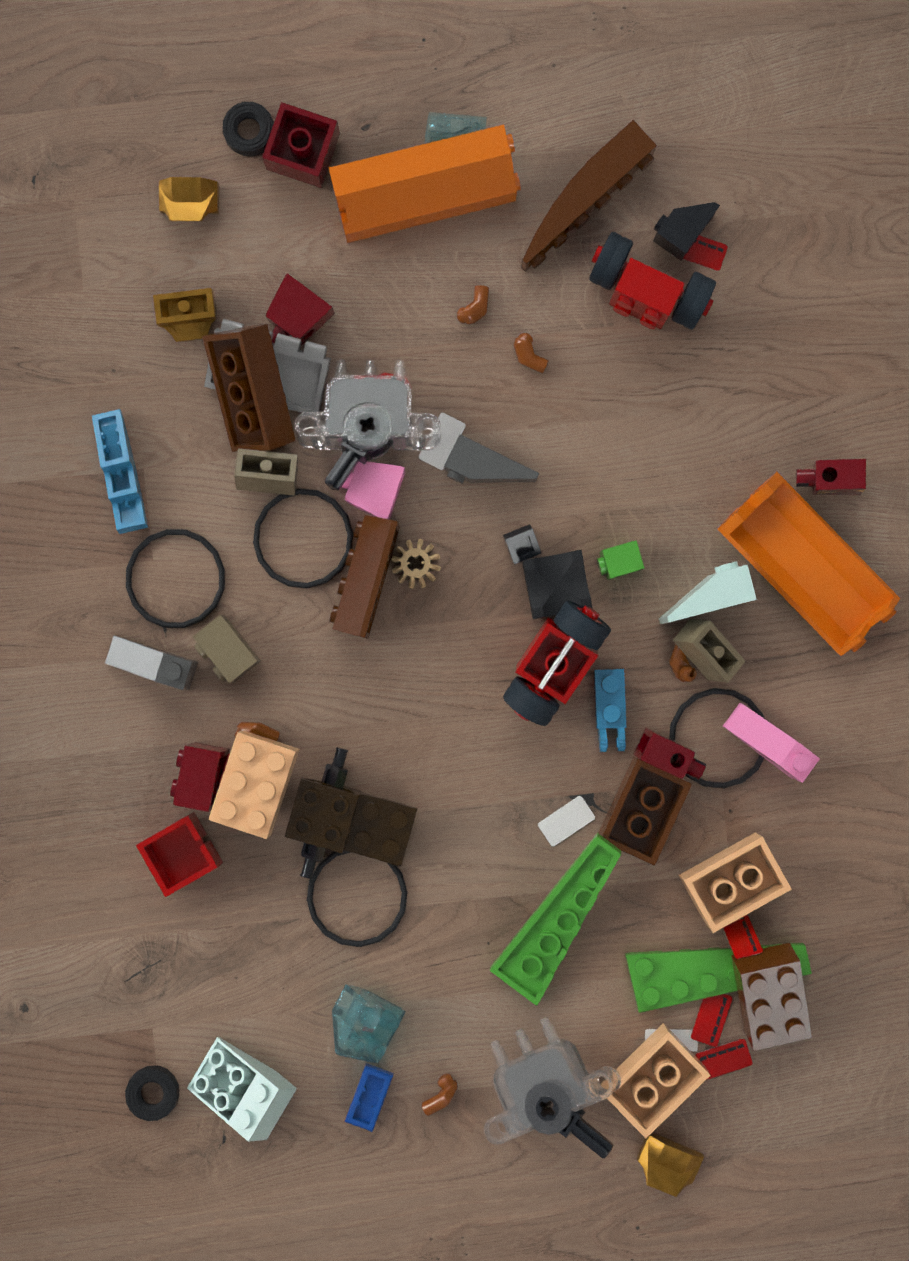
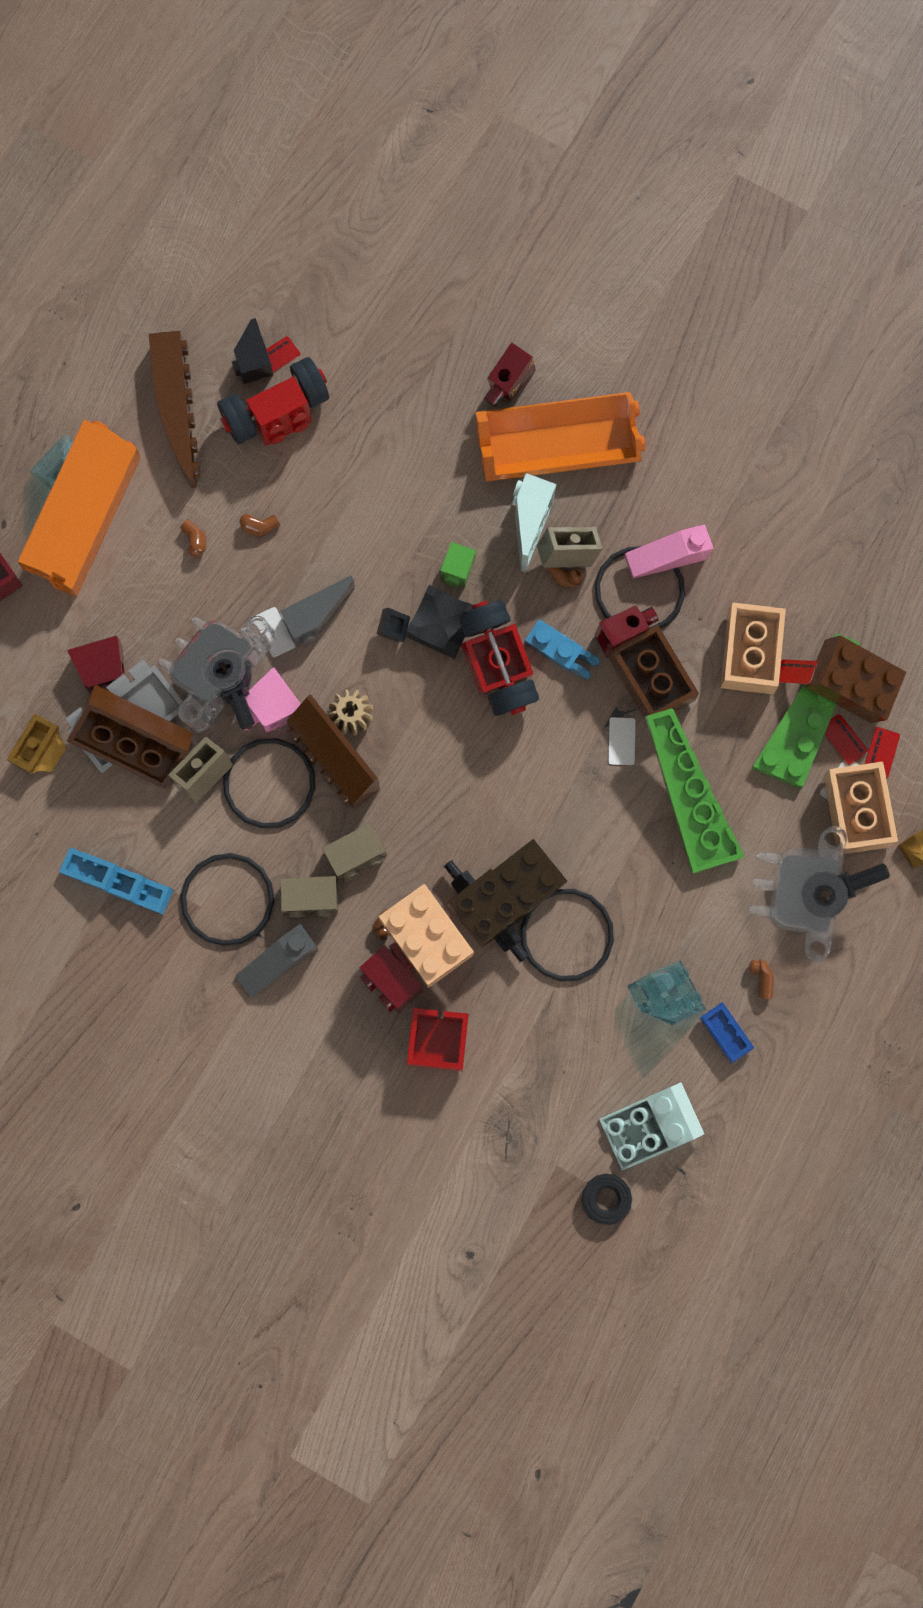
camera: 55 degrees left, 10 degrees down
none -> dark tan brick [322,823,387,881]

